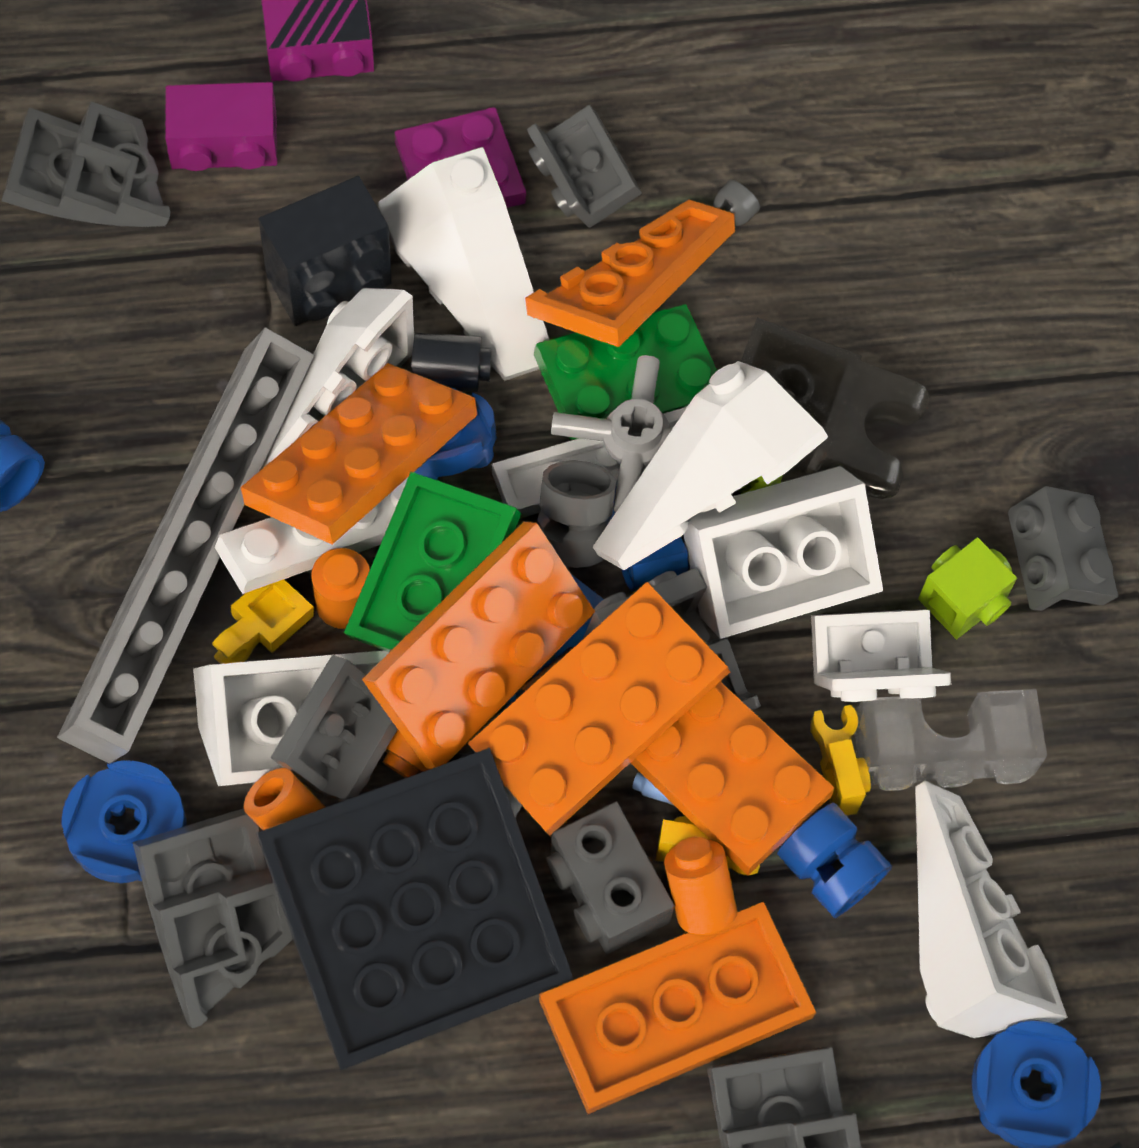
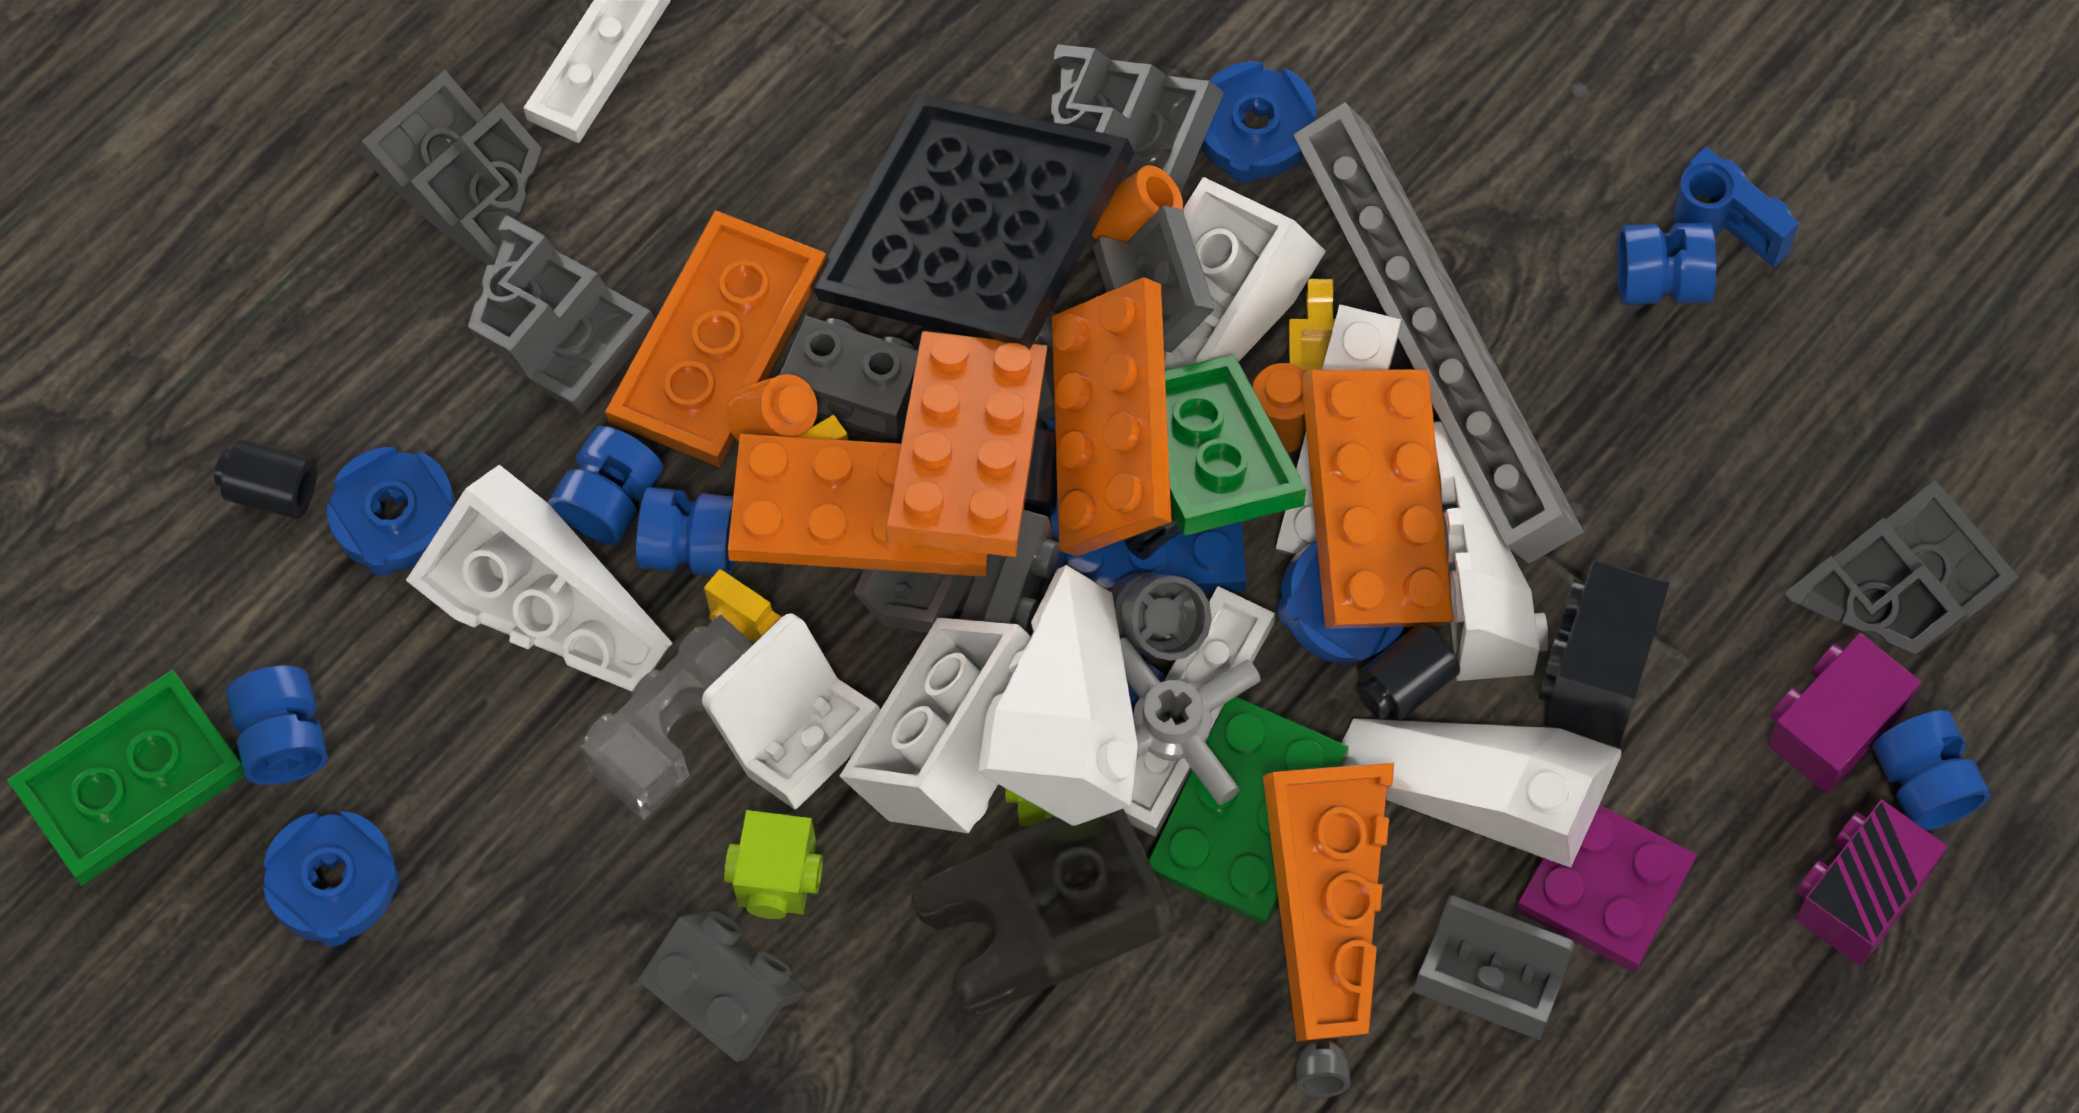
camera: 145 degrees right, 0 degrees up
none -> blue wheel [549,426,663,546]
none -> blue wheel [1872,710,1991,831]

